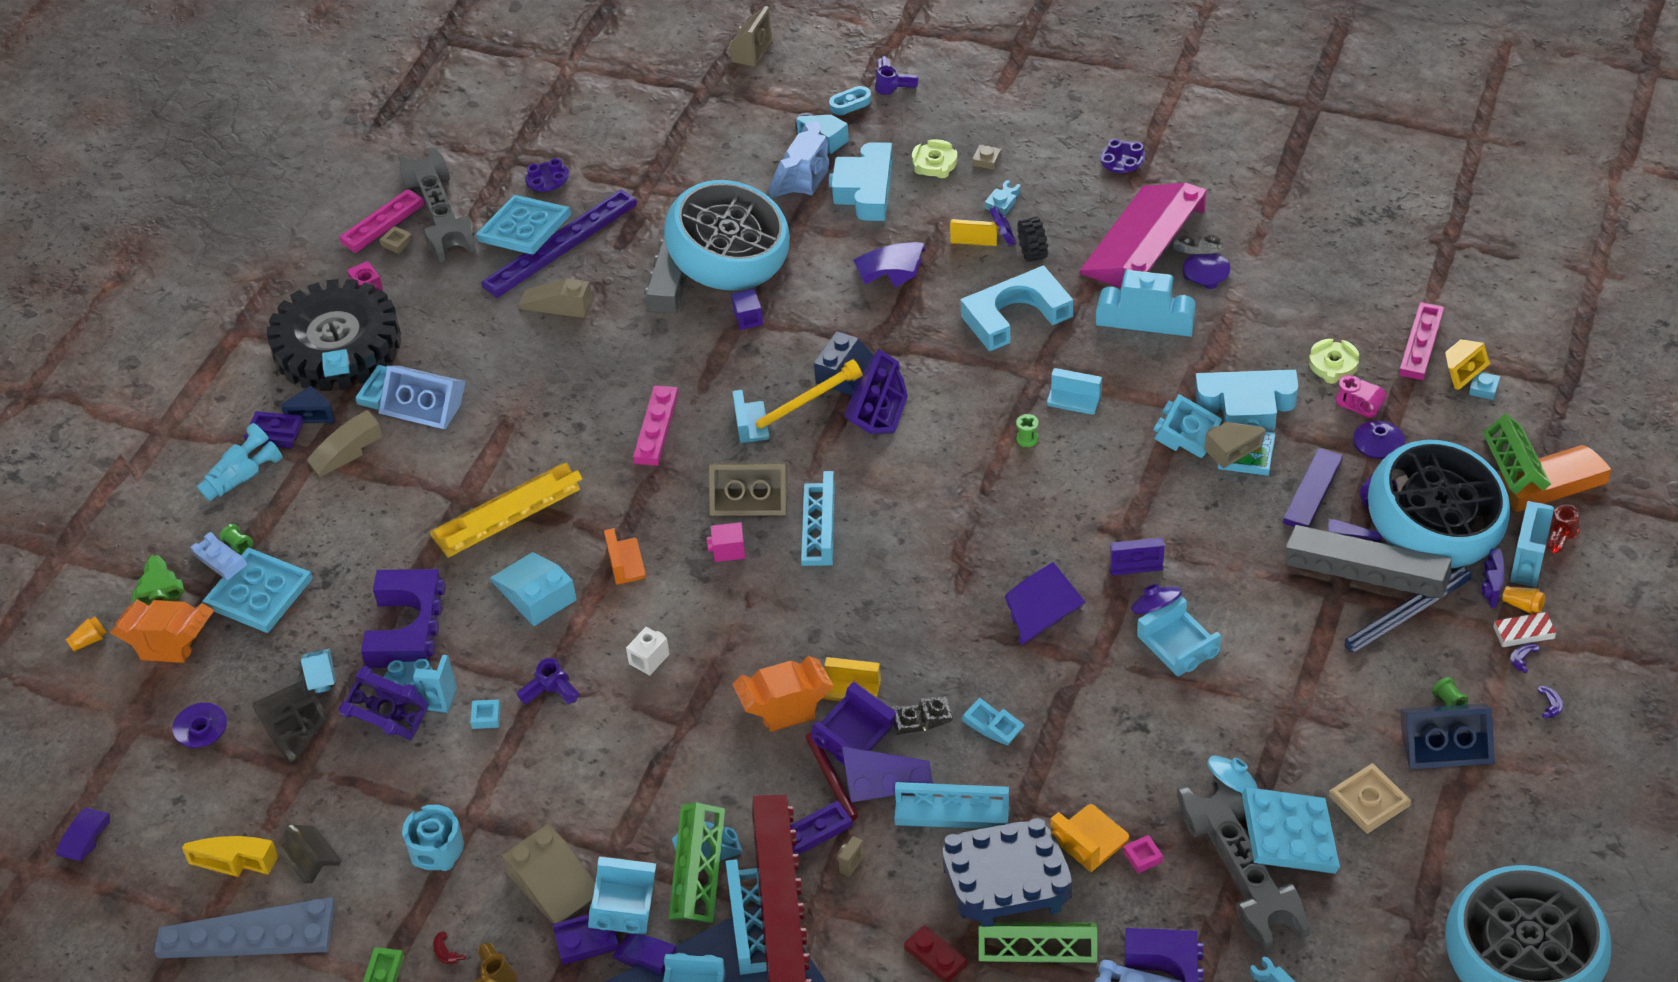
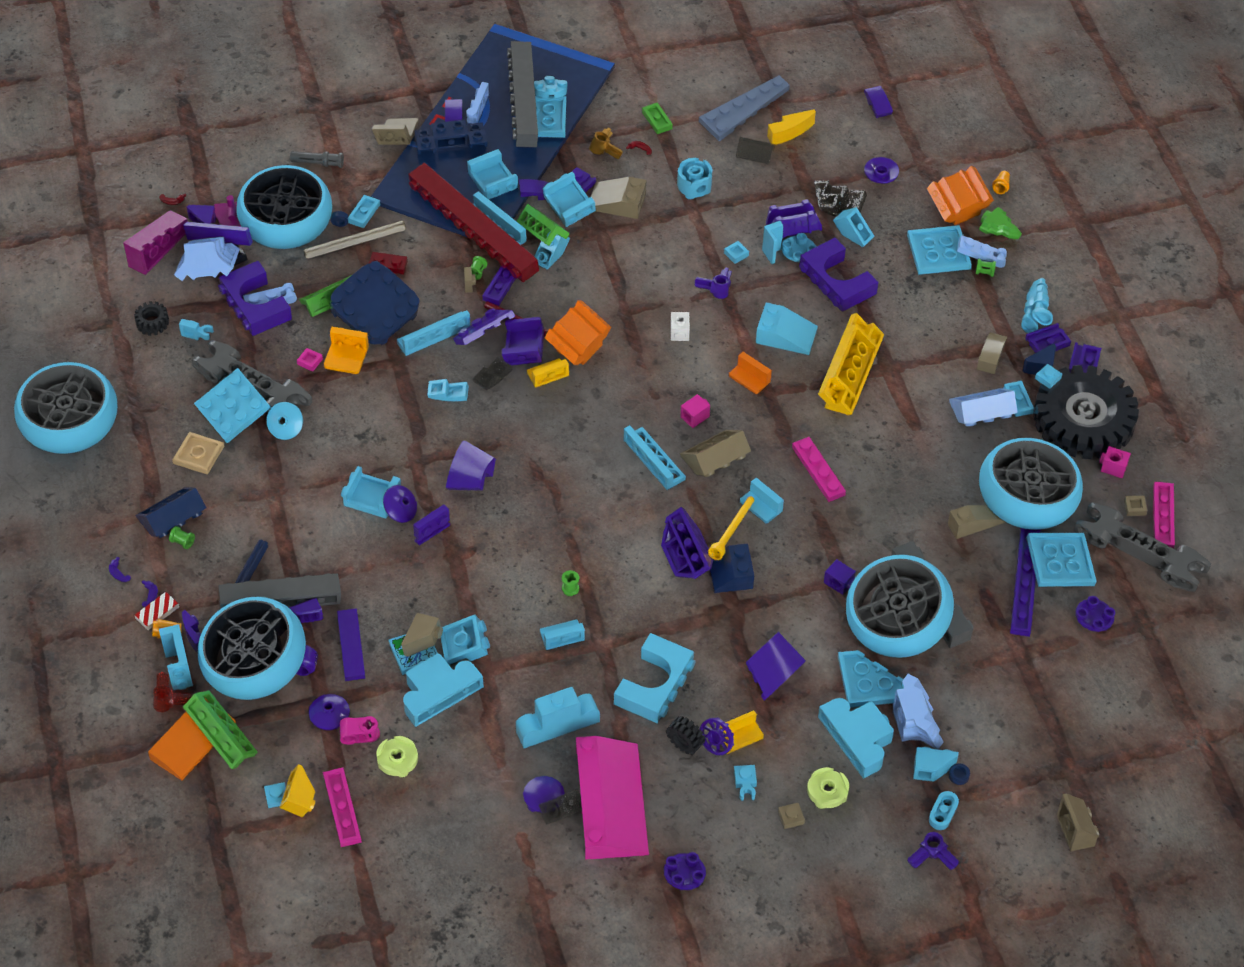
camera: 140 degrees right, 5 degrees up
none -> bright green bush [471,256,488,280]
none -> medium azure plate [838,650,904,707]
none -> wheel [979,438,1083,530]
none -> dark purple plate [1069,342,1102,373]

